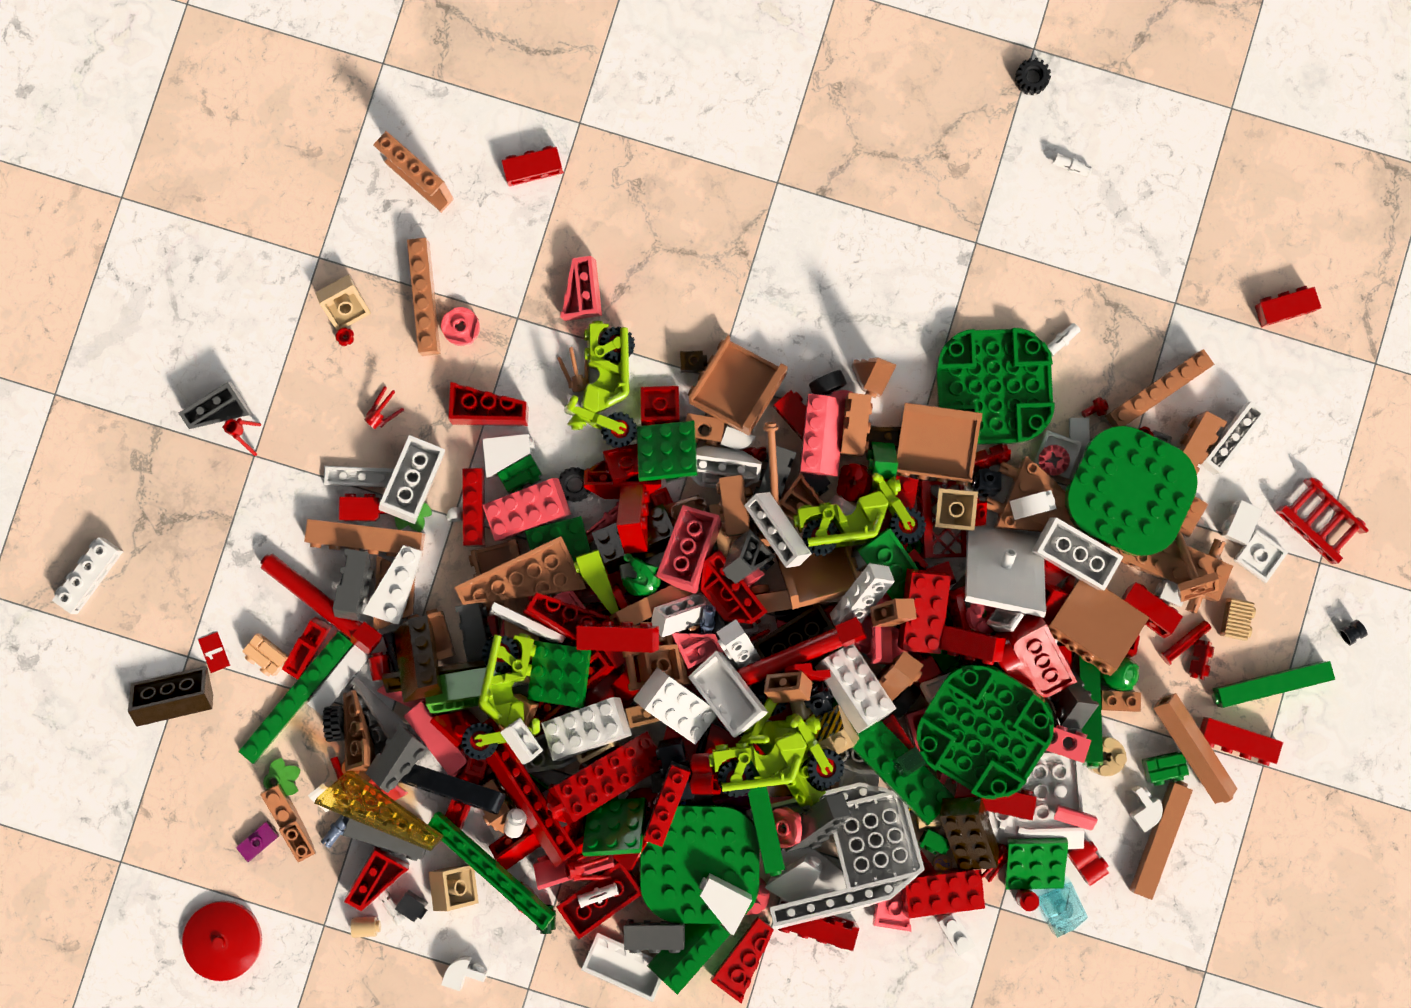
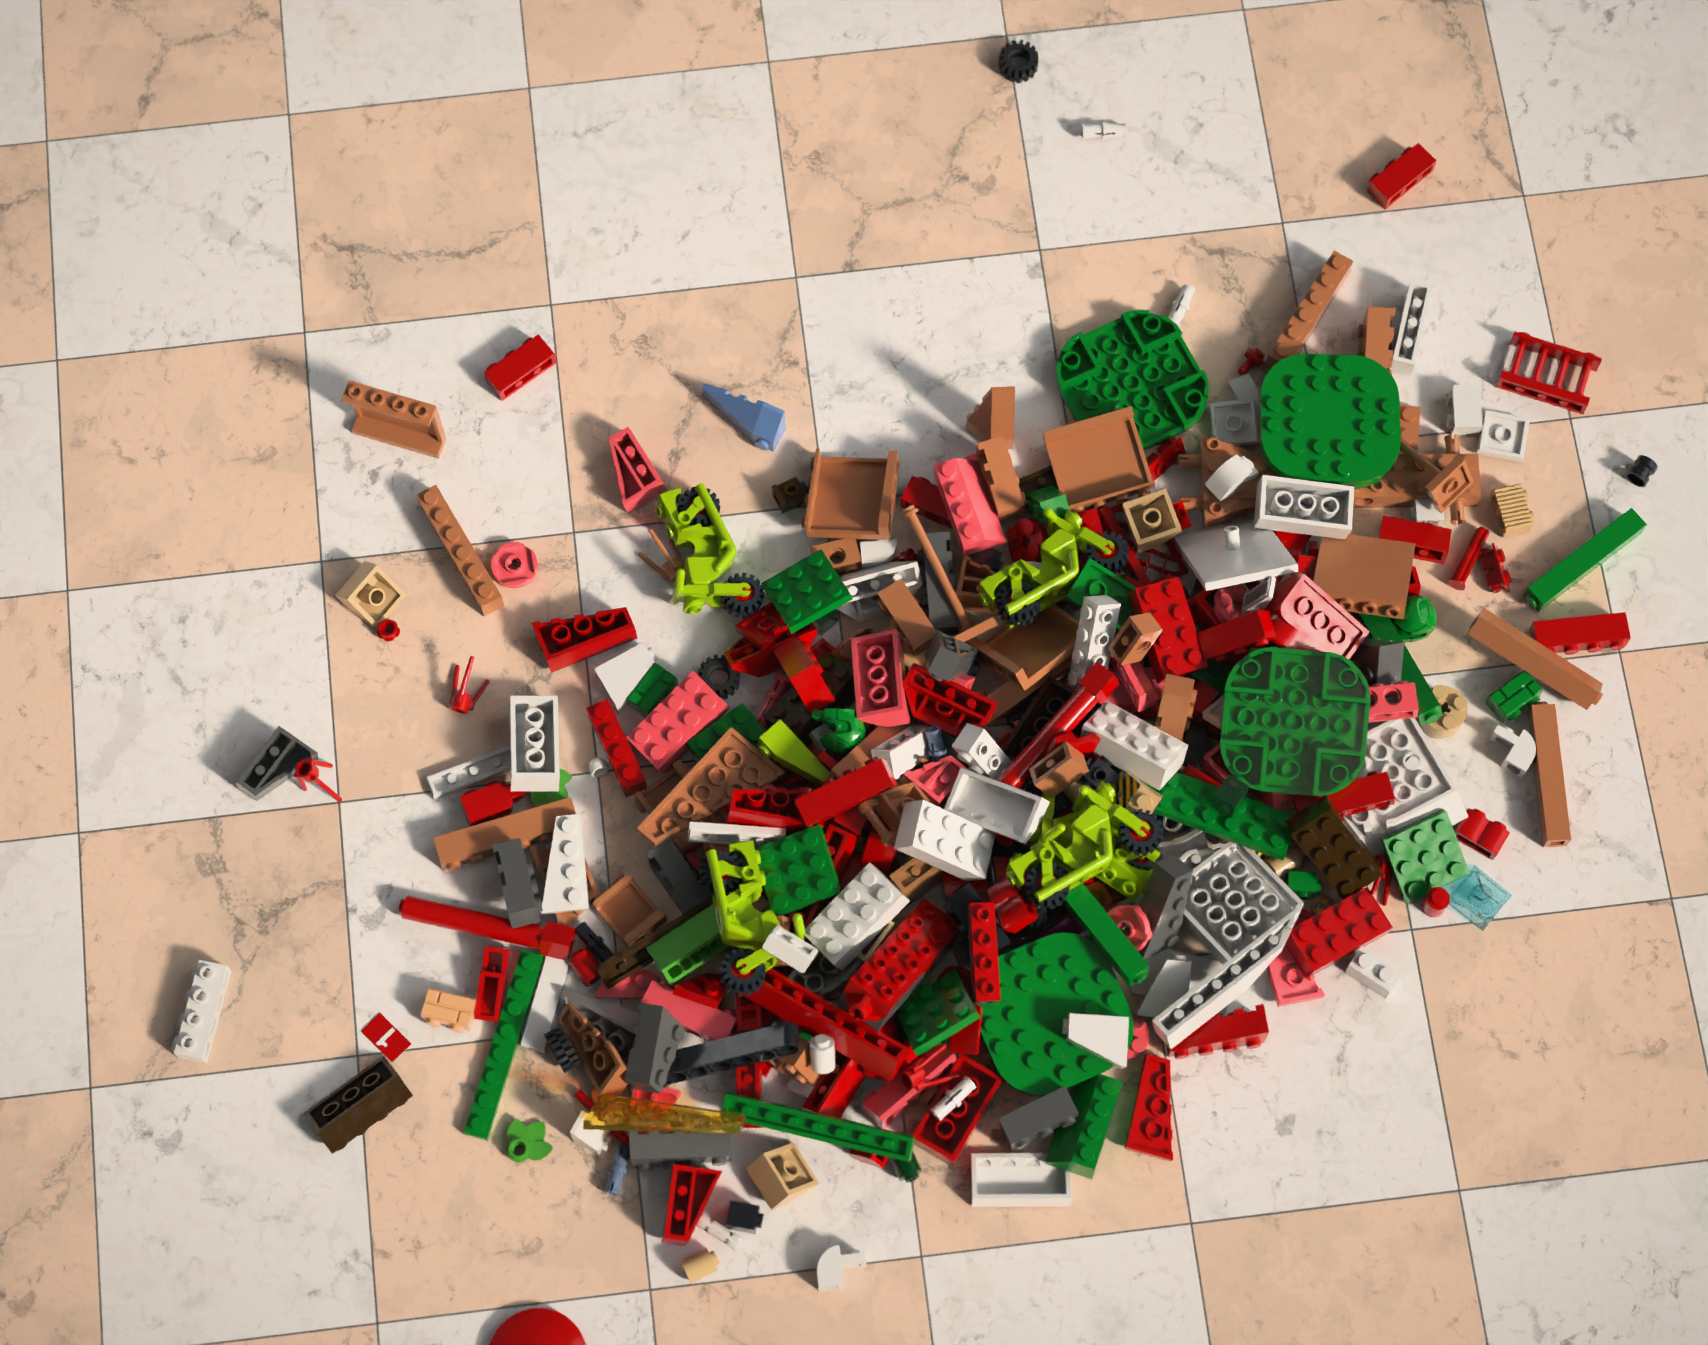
camera: 20 degrees left, 15 degrees down
magenta plate [236,821,279,862] -> none
nougat slope [260,783,316,863] -> none
dark brown slope [394,615,443,703] -> none
red plate [641,386,680,426] -> none
white brick [744,492,812,568] -> none
black tyre [809,370,847,395] -> none
black brick [970,468,1002,497] -> none
coral gear [1039,445,1070,476] -> none
coral slope [1054,805,1098,830] -> none
nougat brick [1101,690,1141,712] -> none
none -> medium blue wedge [702,383,786,452]

